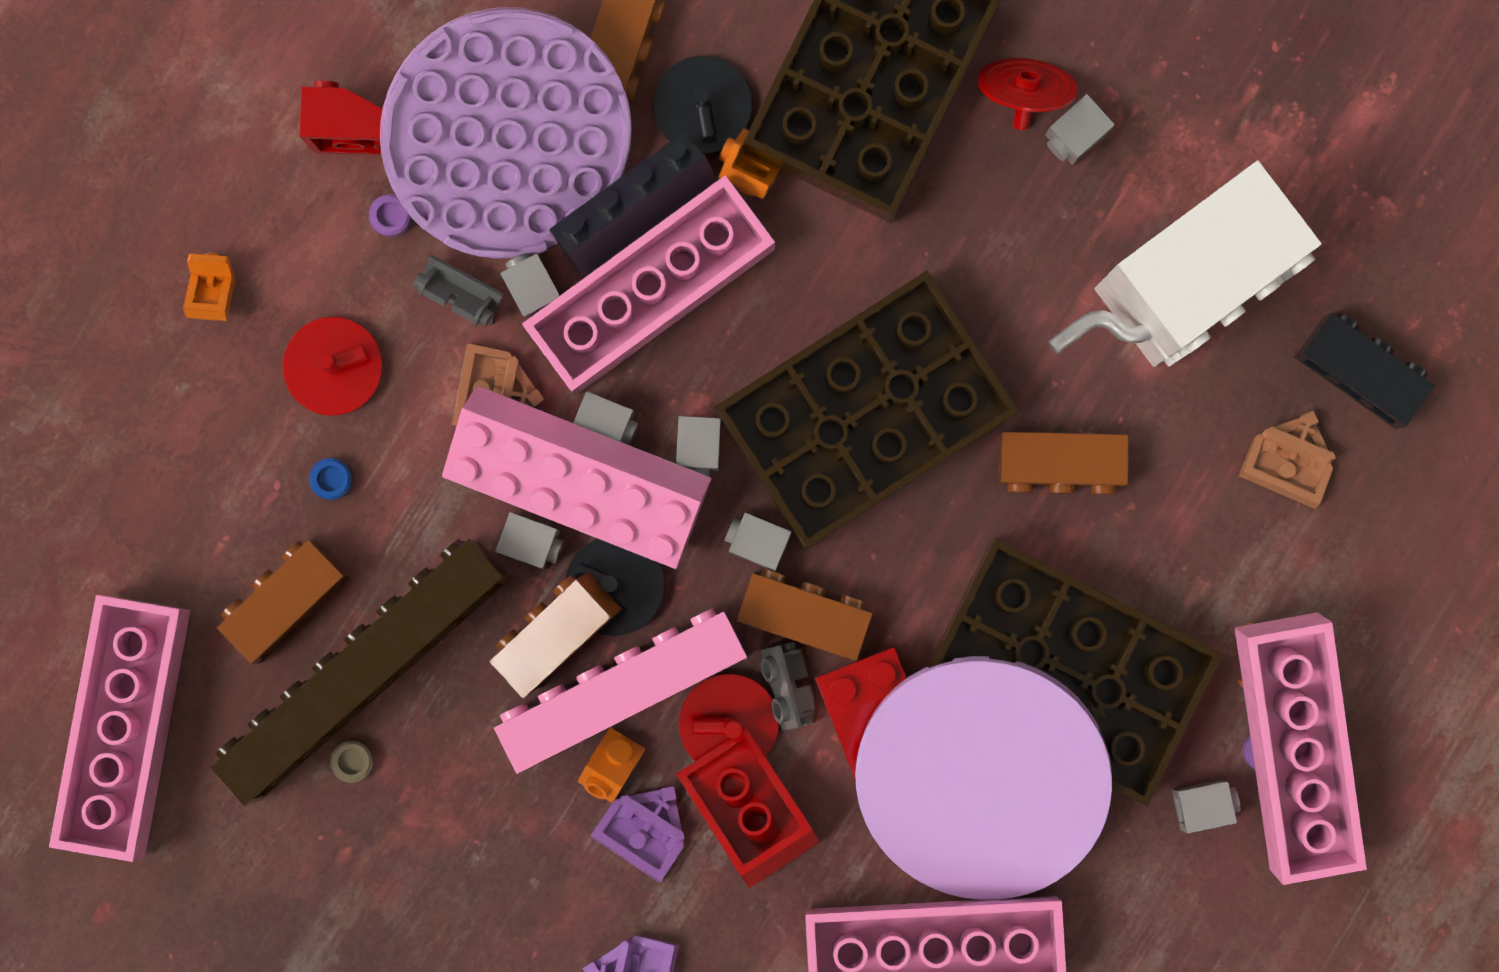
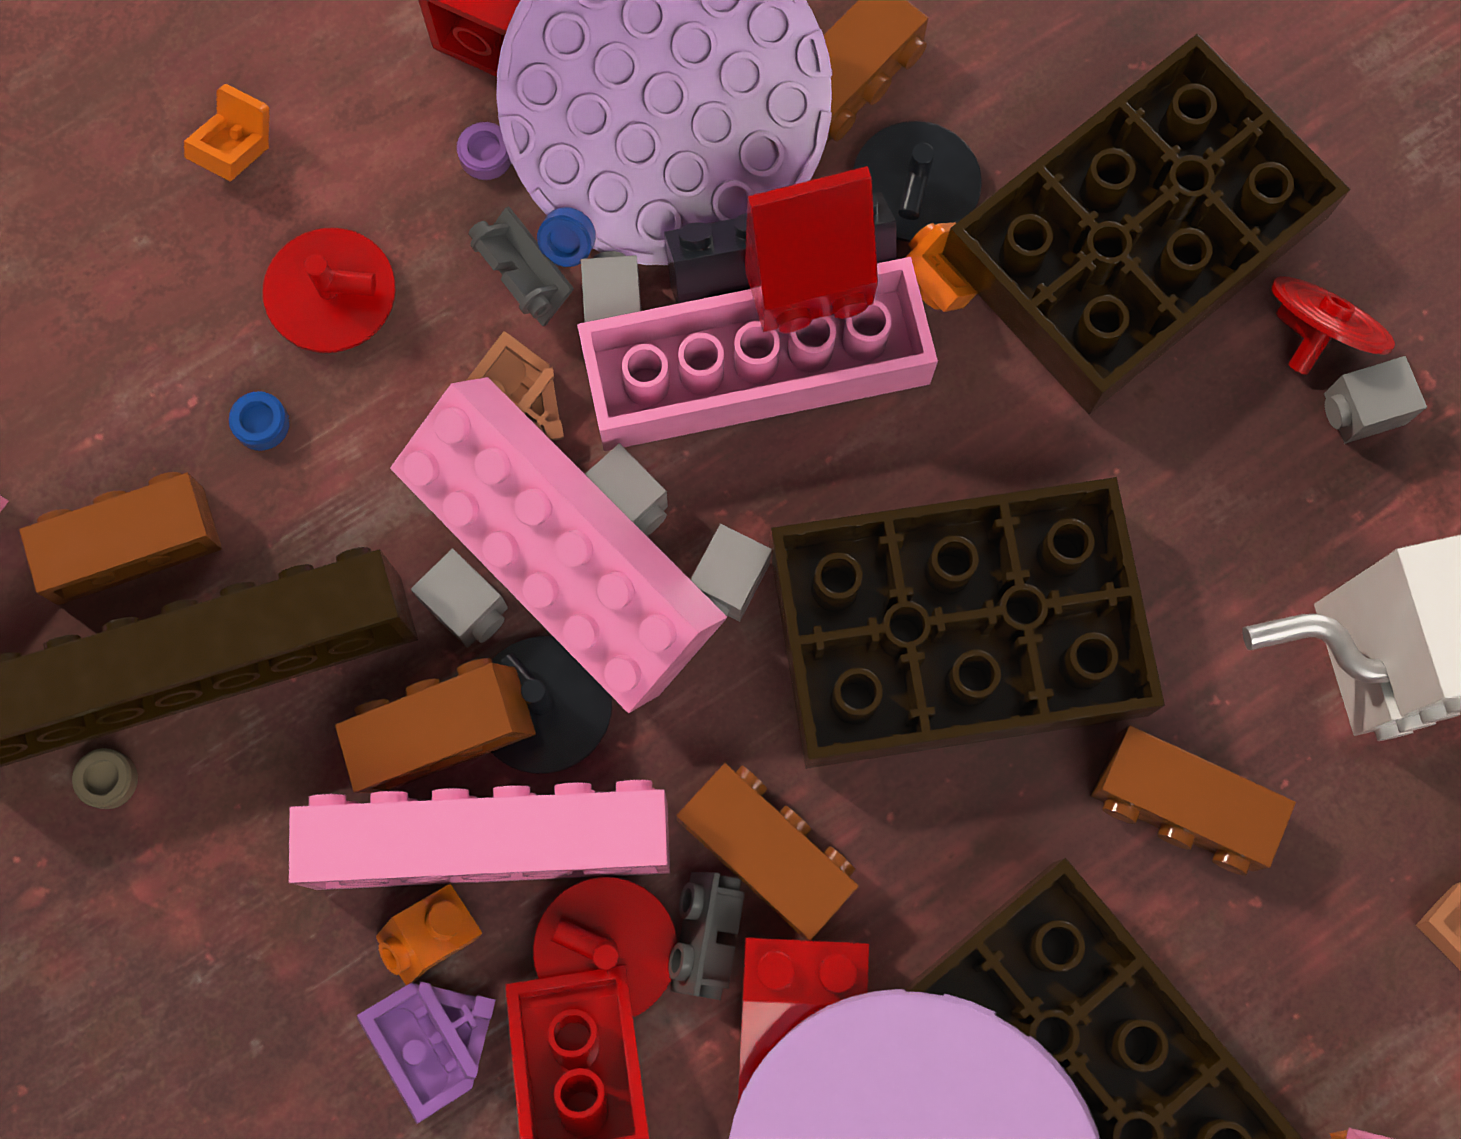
camera: 20 degrees right, 10 degrees down
light grey brick [724,513,791,572] -> none
none -> blue tile [537,207,596,267]
none -> red slope [745,166,878,333]

